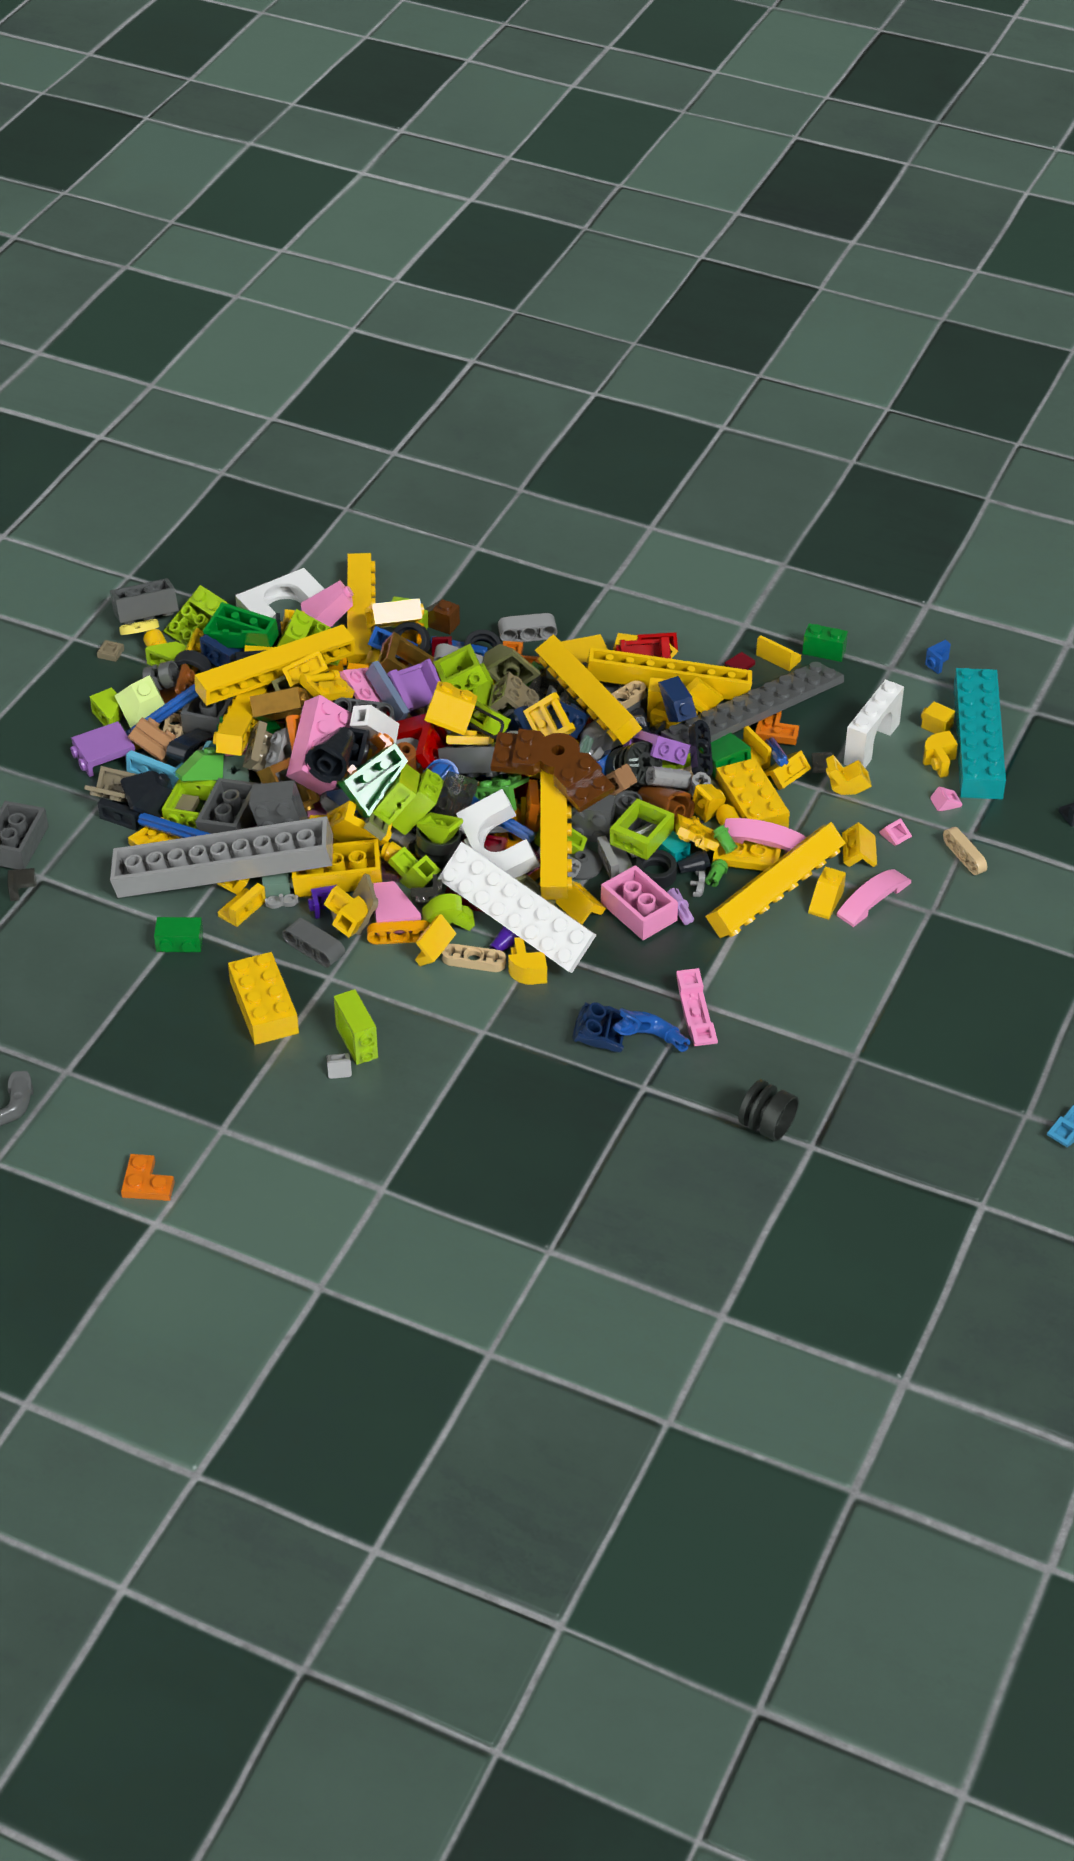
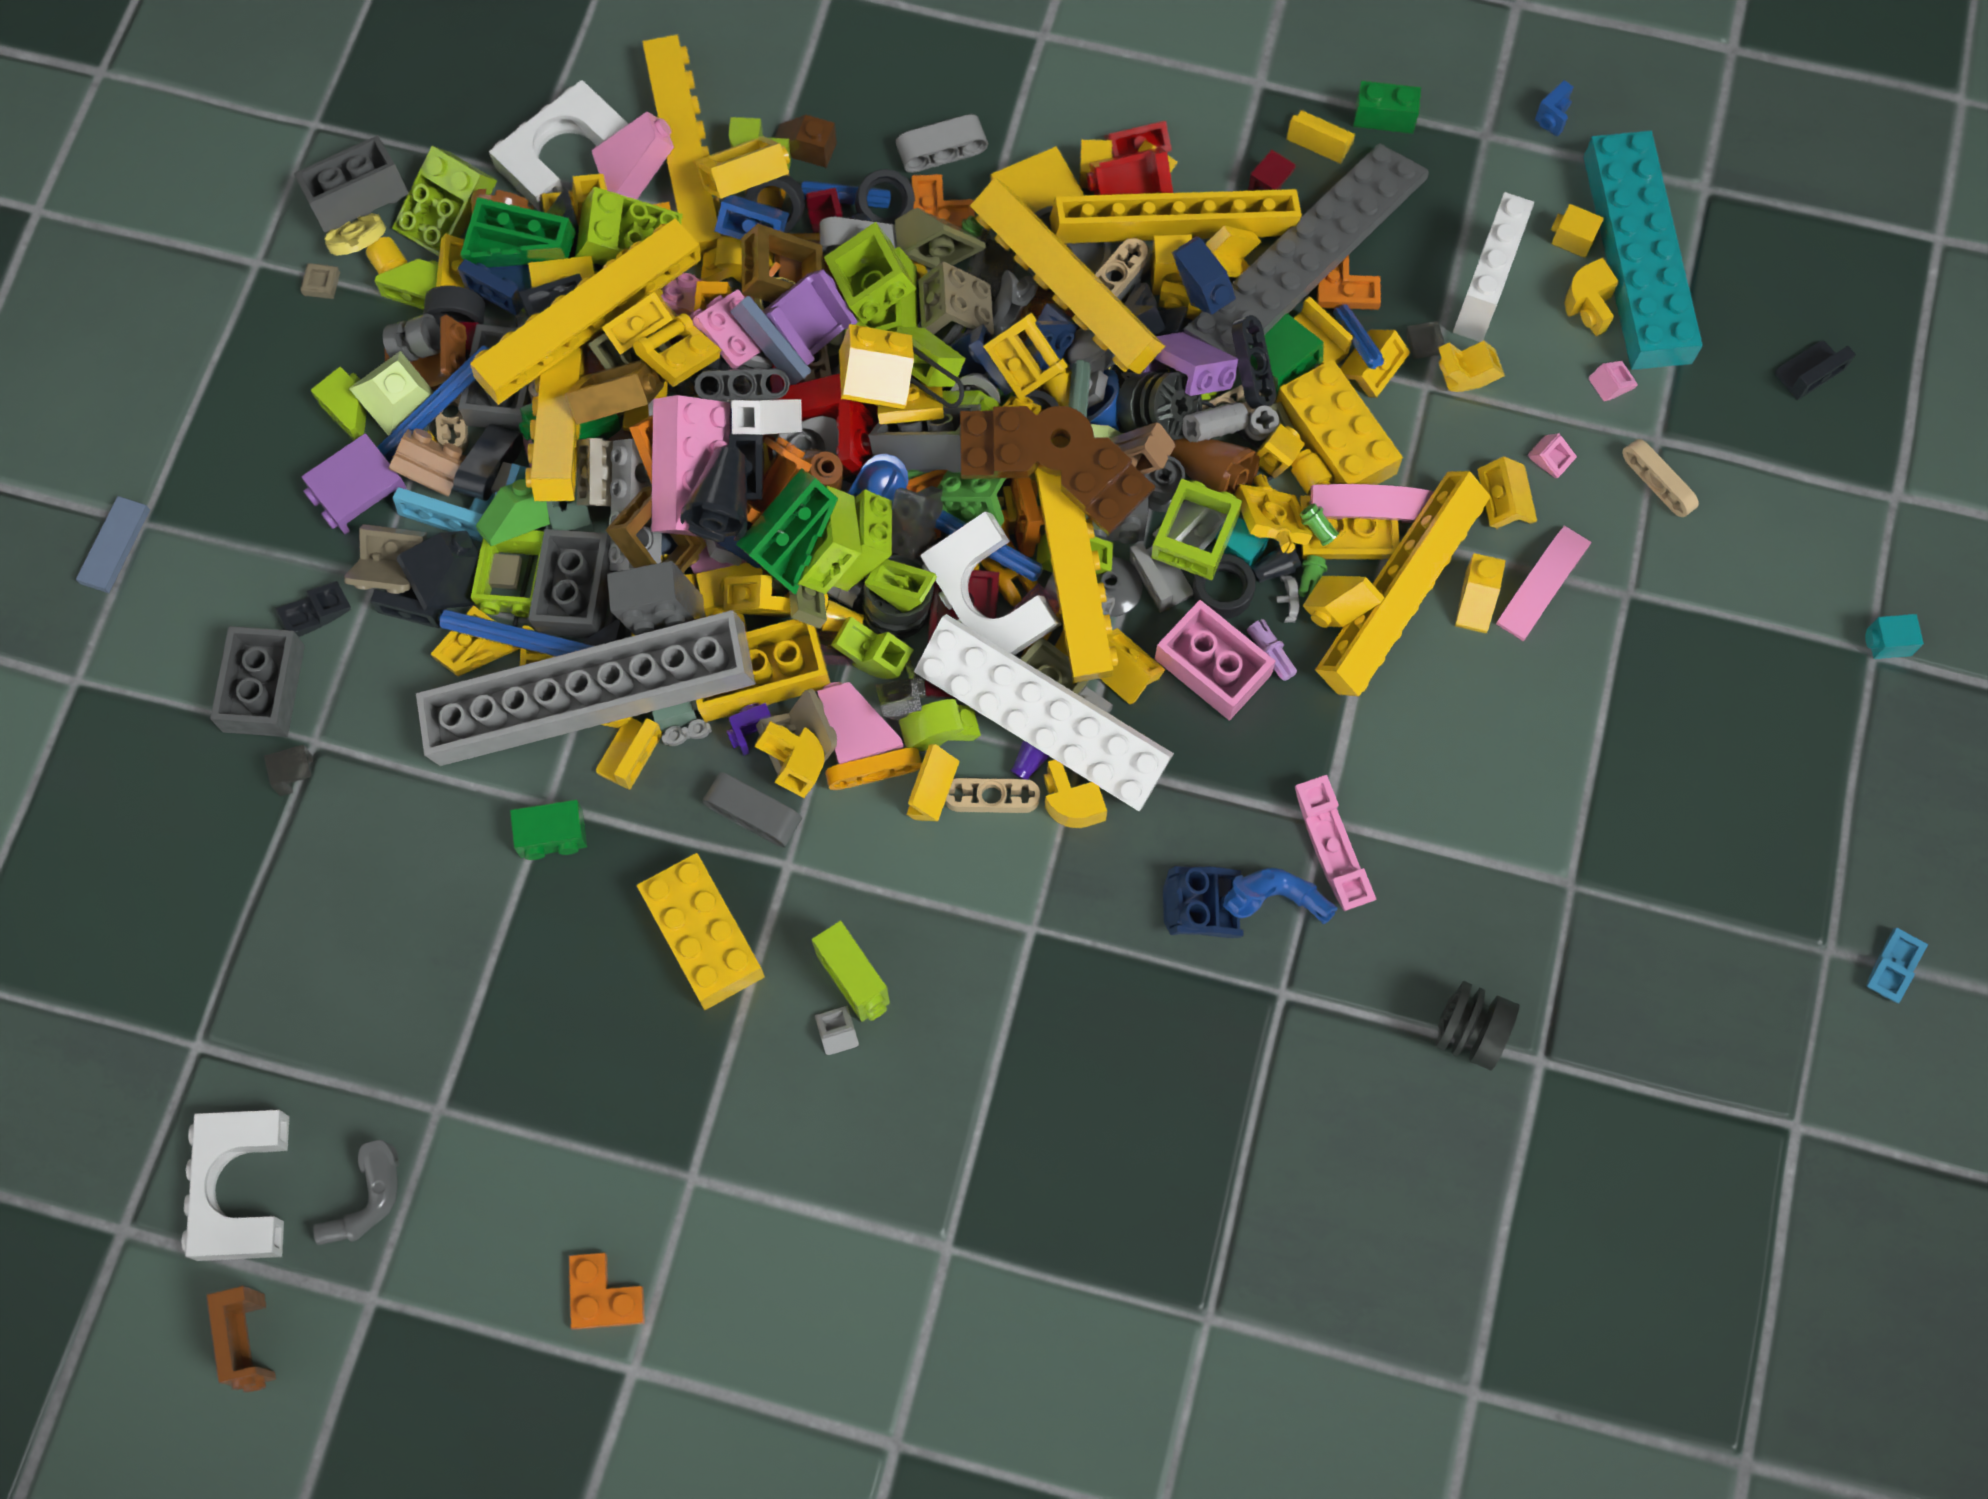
camera: 10 degrees left, 25 degrees up
none -> black slope [275,581,351,637]
none -> yellow slope [1303,576,1384,628]

